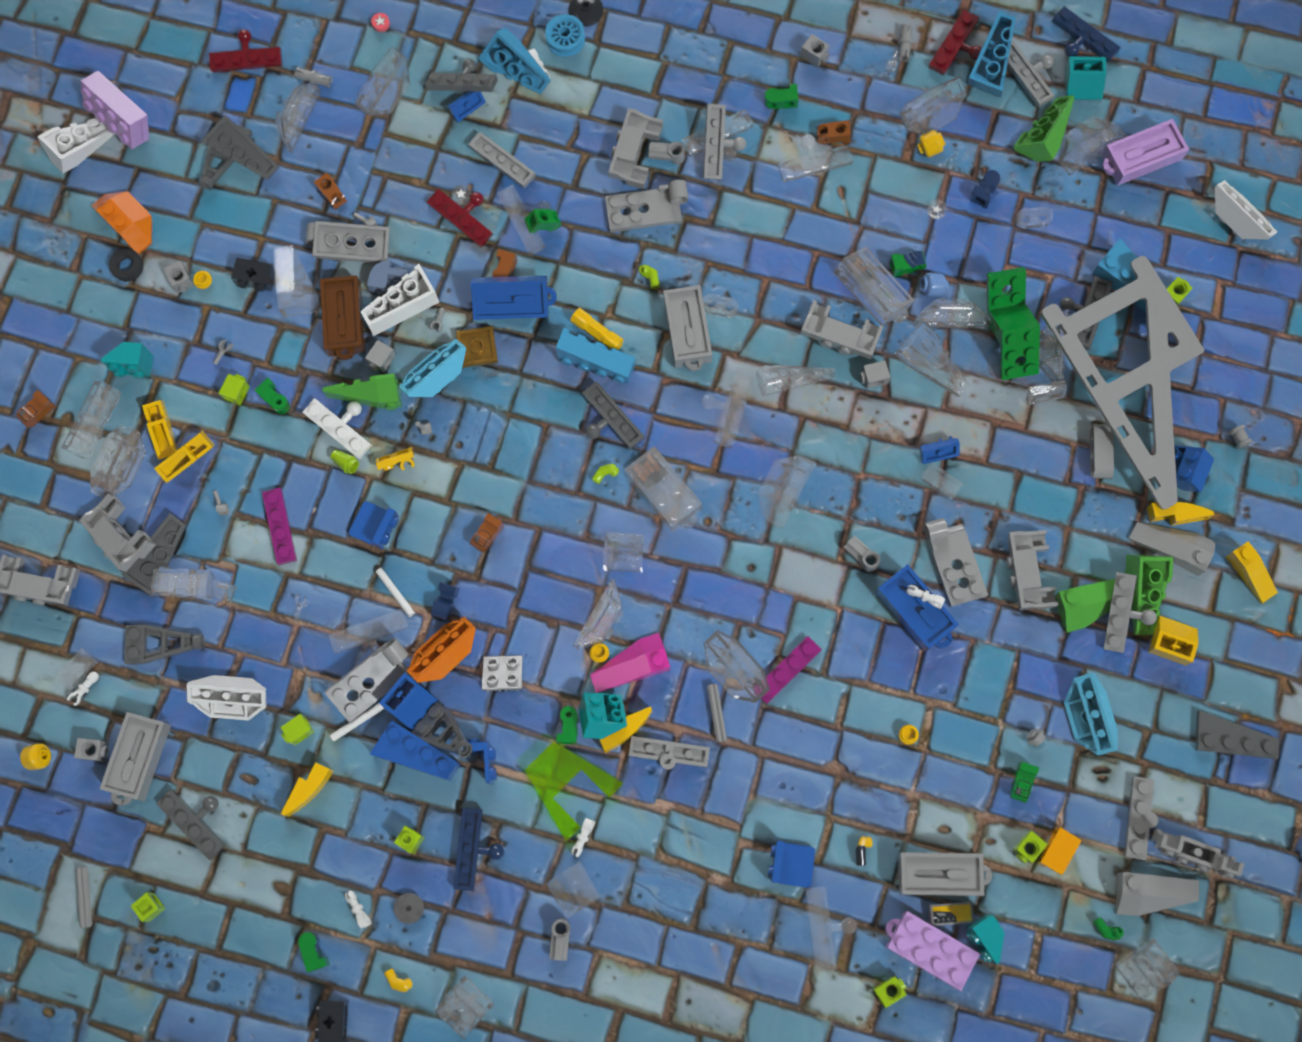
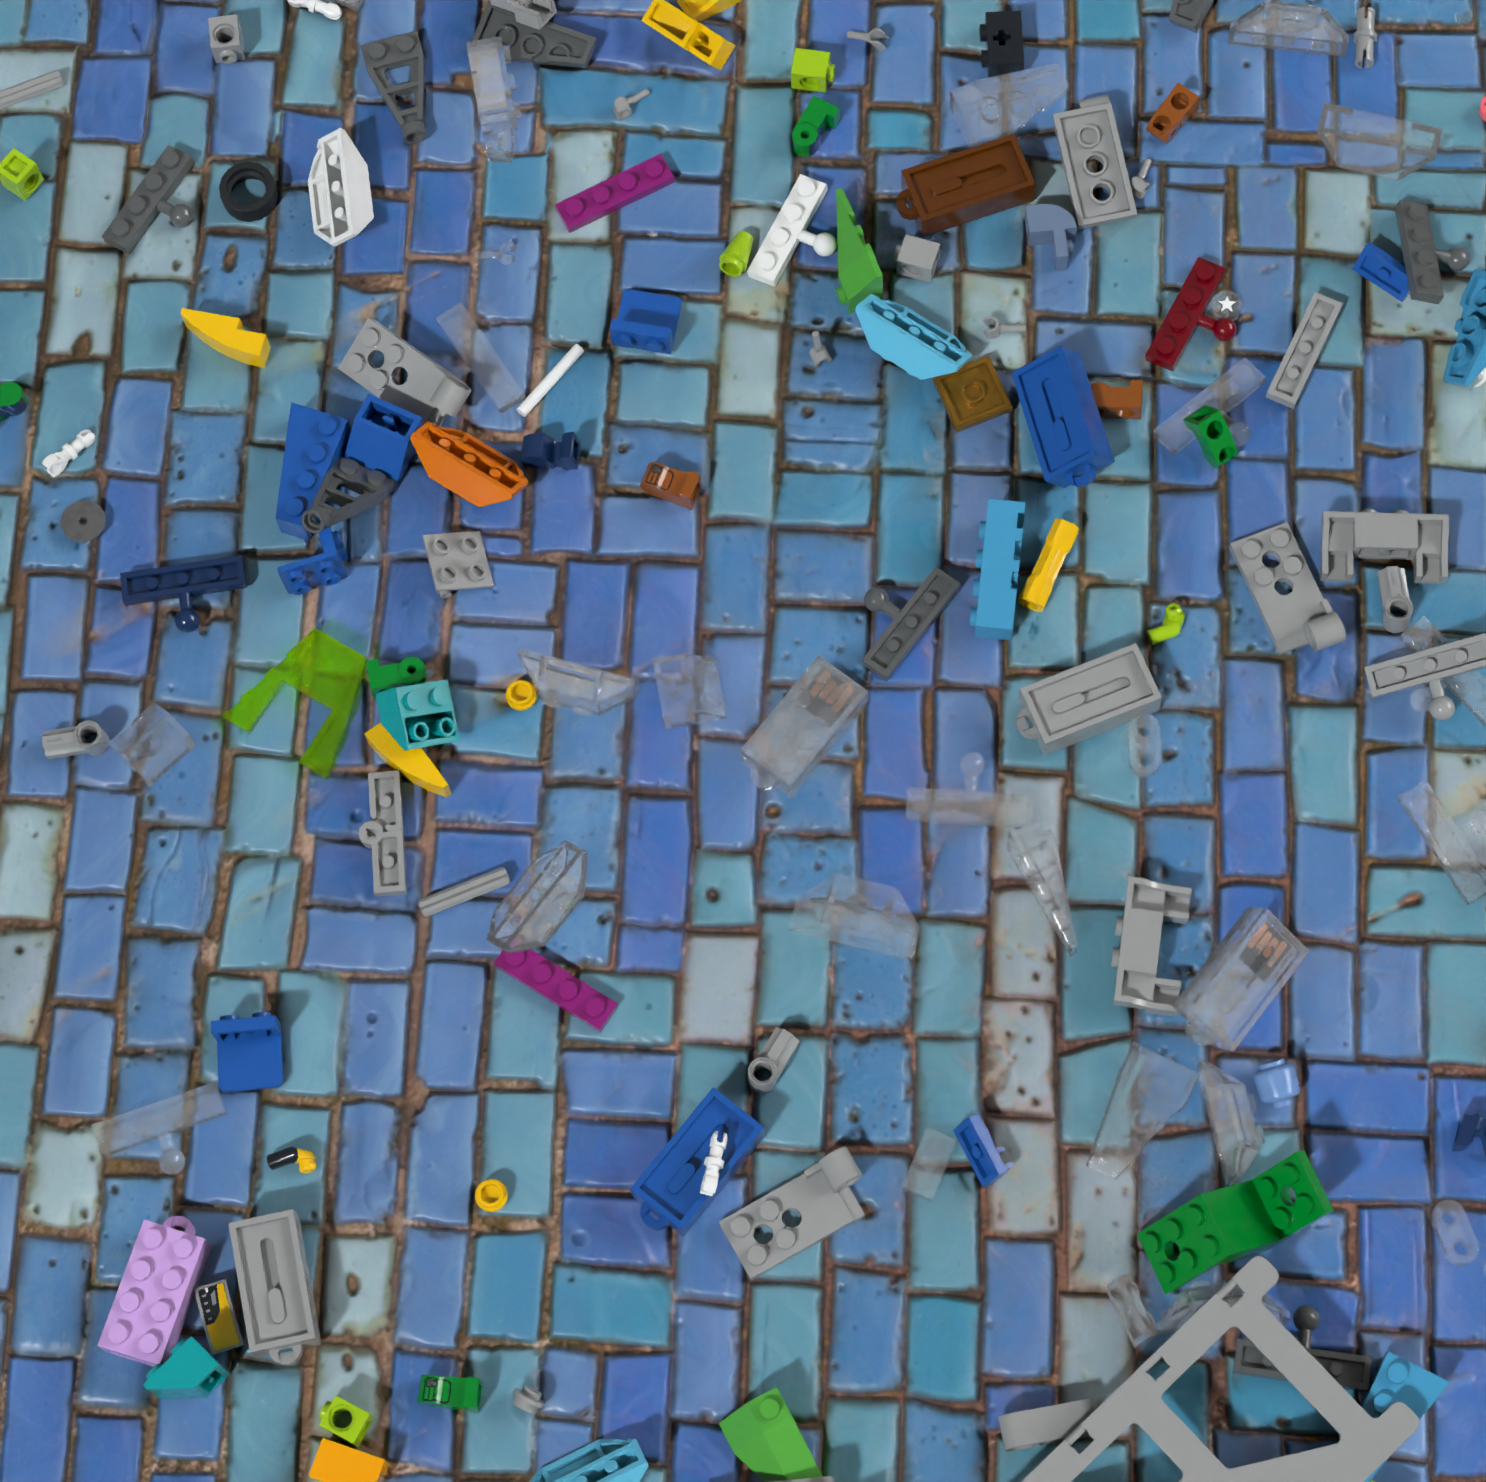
camera: 80 degrees right, 5 degrees down
light grey piece [100,712,171,806] -> none
lime brick [280,714,315,745] -> none
white bar [330,703,384,741] -> none
white wedge [361,264,439,336] -> none
yellow plate [376,447,414,471] -> none
lime brick [394,826,425,854] -> none
white piece [571,818,595,857] -> none
dark pink wedge [590,633,670,693] -> none
lime arm [591,463,619,485] -> none
light grey brick [860,360,891,389] -> none
lime brick [873,976,907,1008] -> none
green leg [889,251,927,277] -> none
clear tile [927,199,947,219] -> none
light grey bracket [1007,530,1059,610] -> none
none -> black tyre [219,162,278,222]

